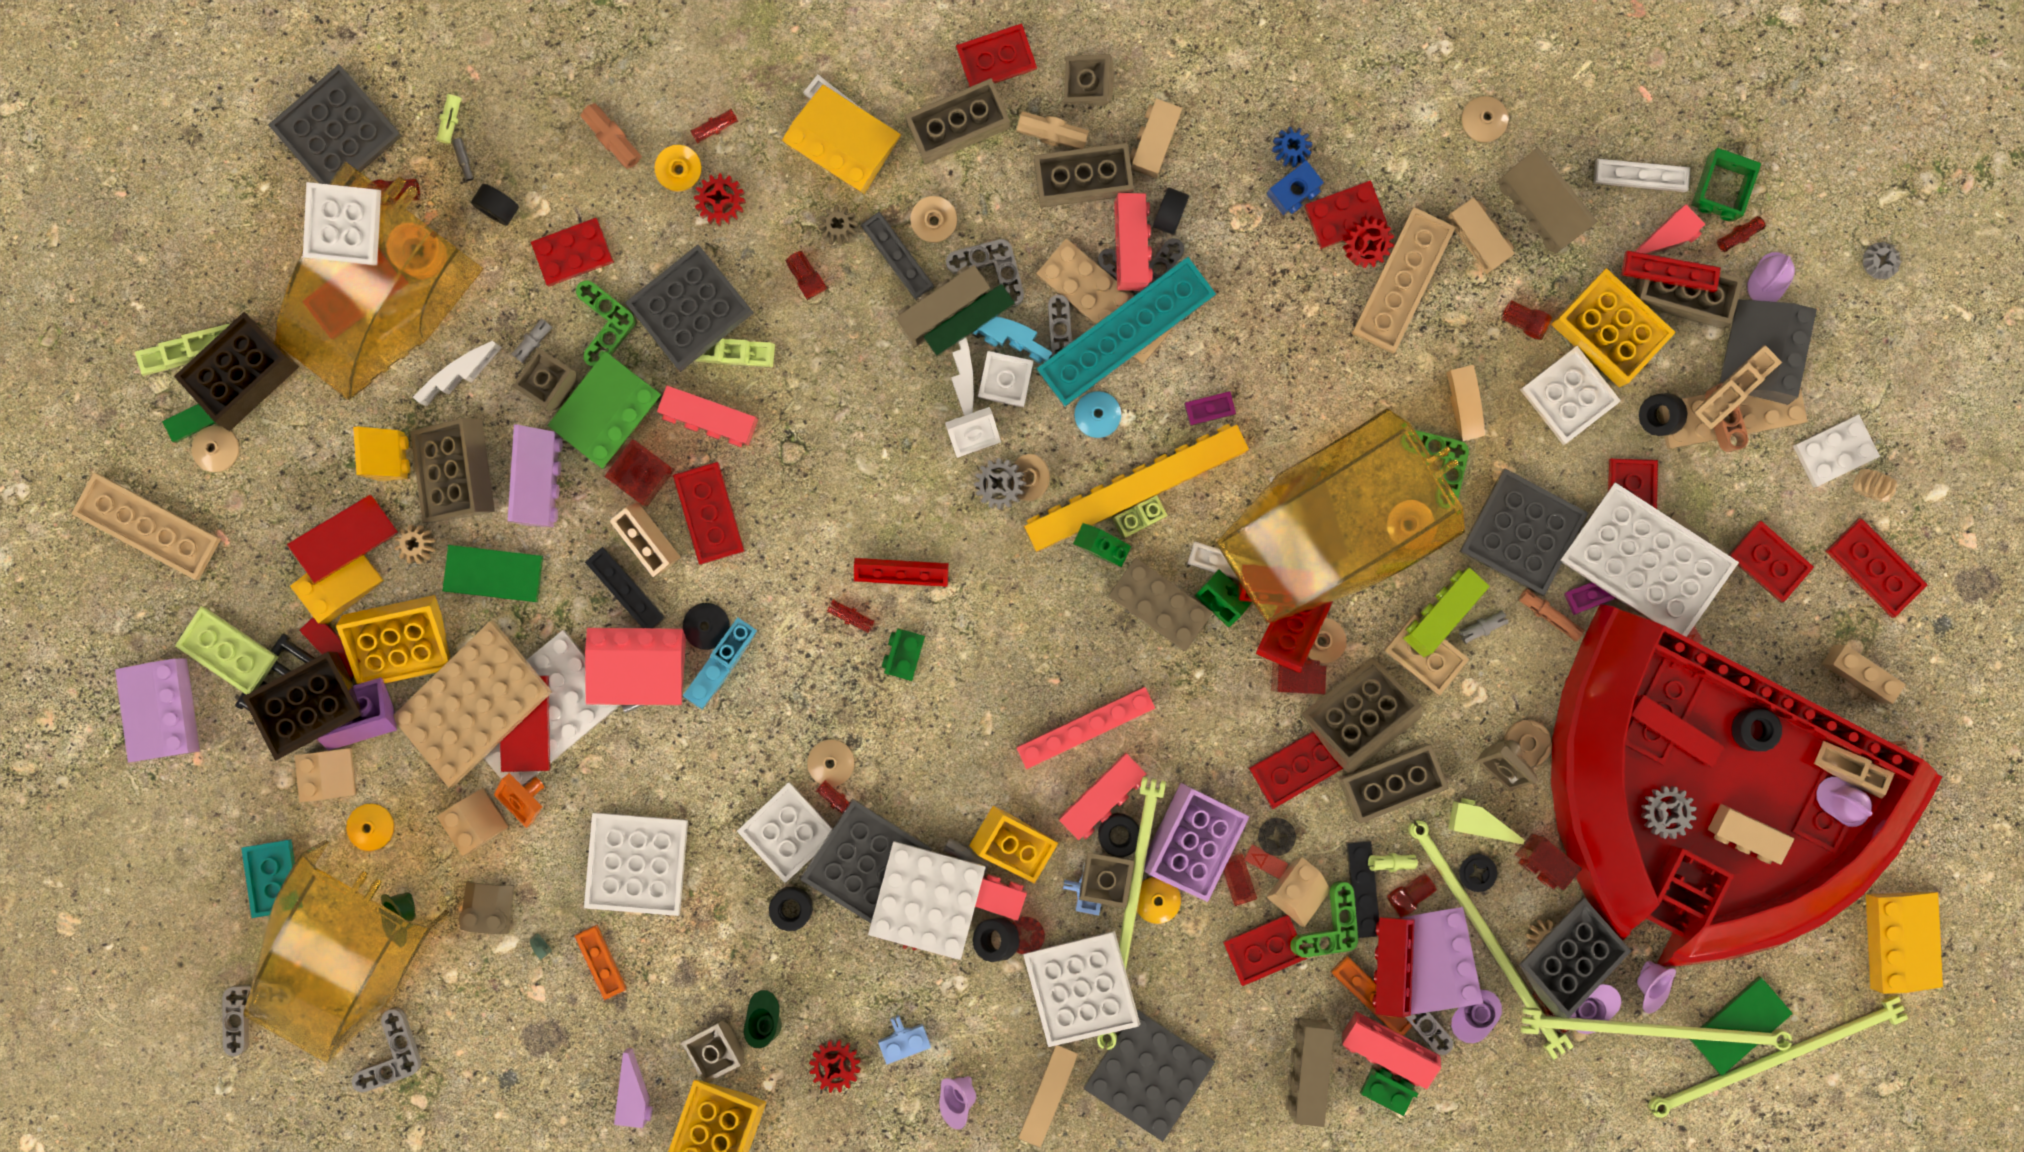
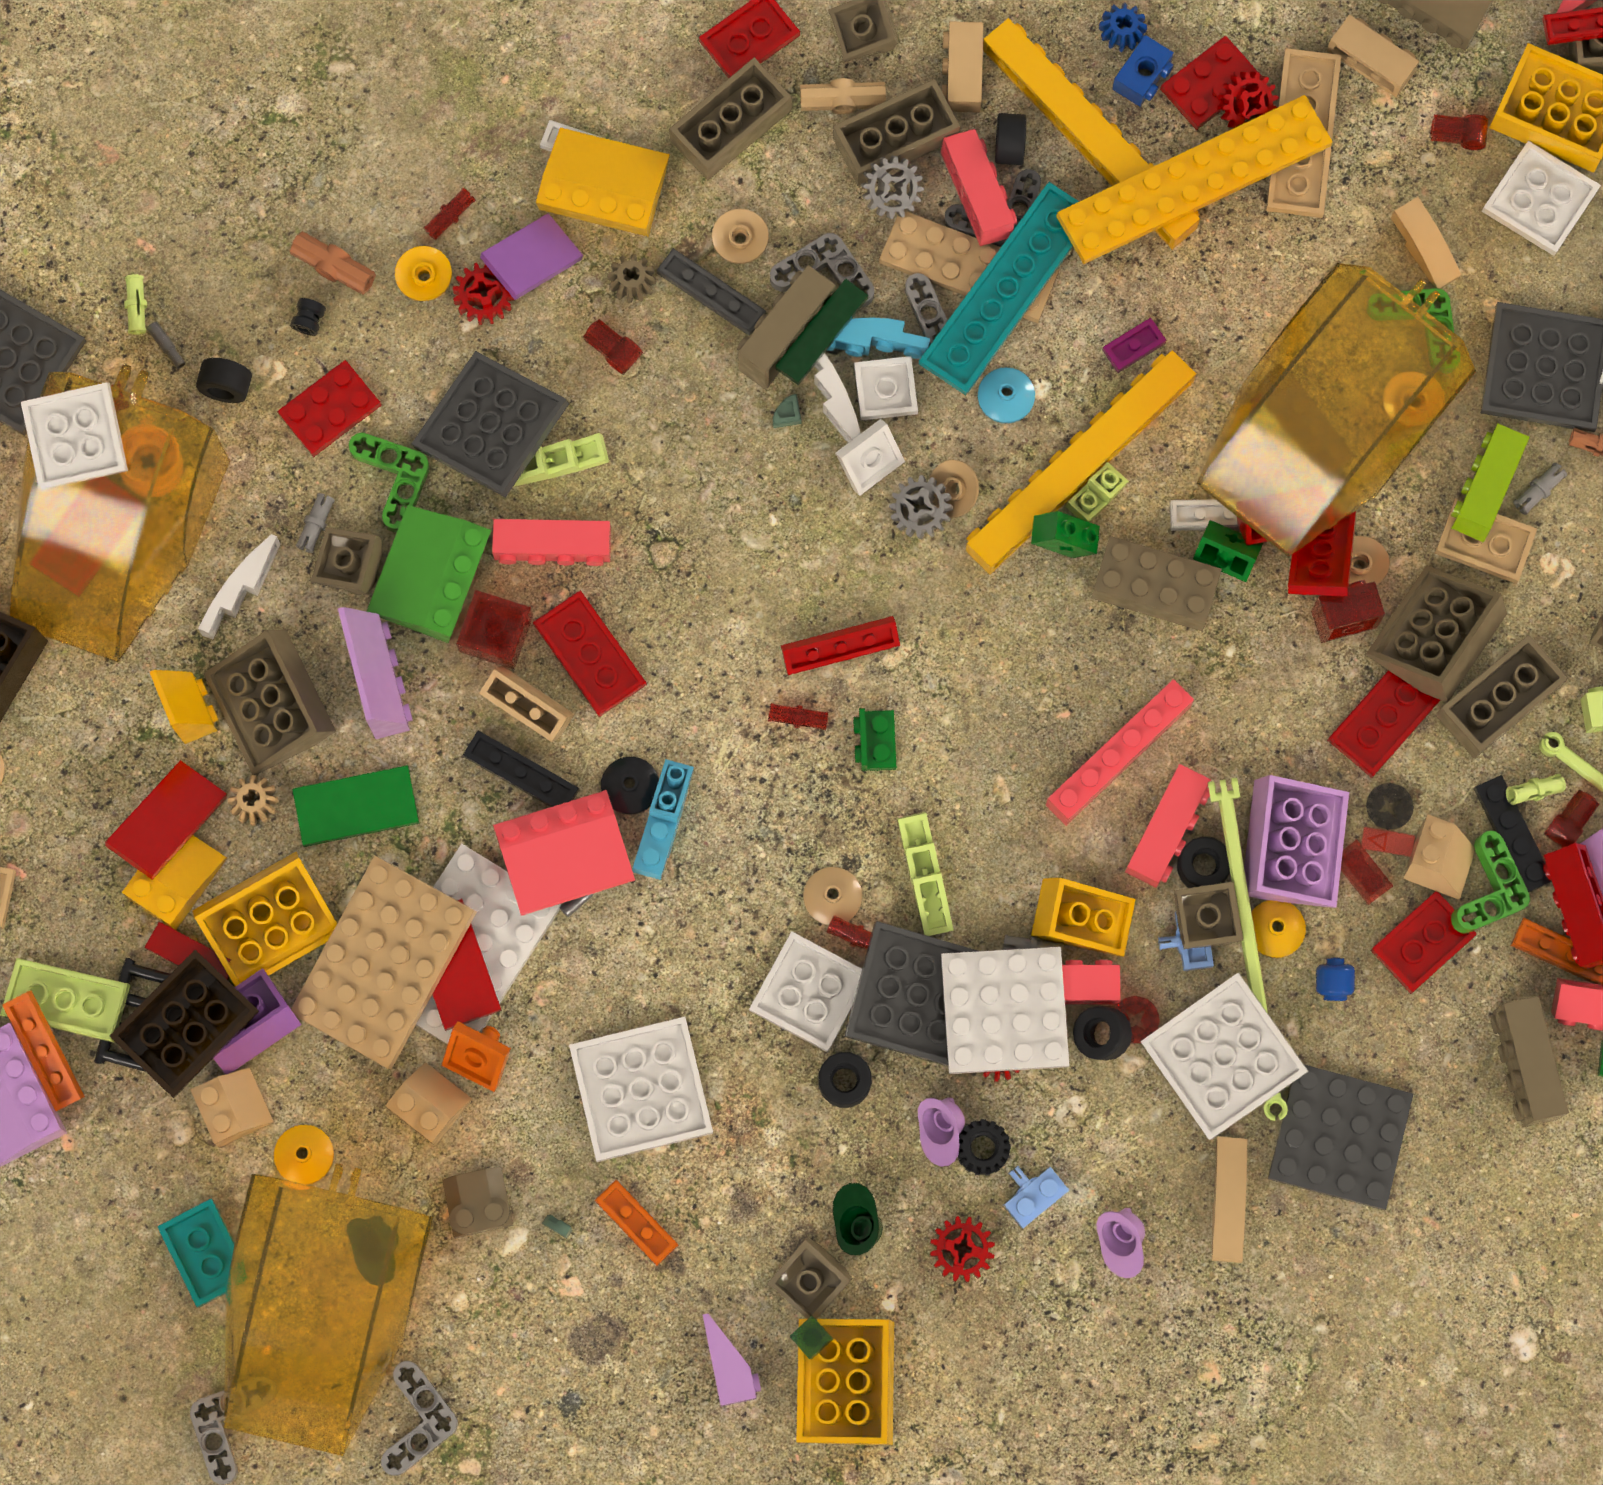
camera: 15 degrees left, 10 degrees down
none -> orange plate [2,990,85,1111]
none -> black wheel [290,298,326,336]
none -> medium lavender tile [480,213,583,300]
none -> sand green tile [773,394,802,428]
none -> clear green plate [790,1316,834,1360]
none -> light grey gear [861,155,924,219]
none -> yellowish green slope [897,812,954,936]
none -> lavender piece [918,1097,965,1167]
none -> black tyre [958,1119,1011,1176]
none -> yellow brick [983,18,1200,250]
none -> yellow plate [1056,95,1333,265]
none -> blue head [1316,957,1355,1001]

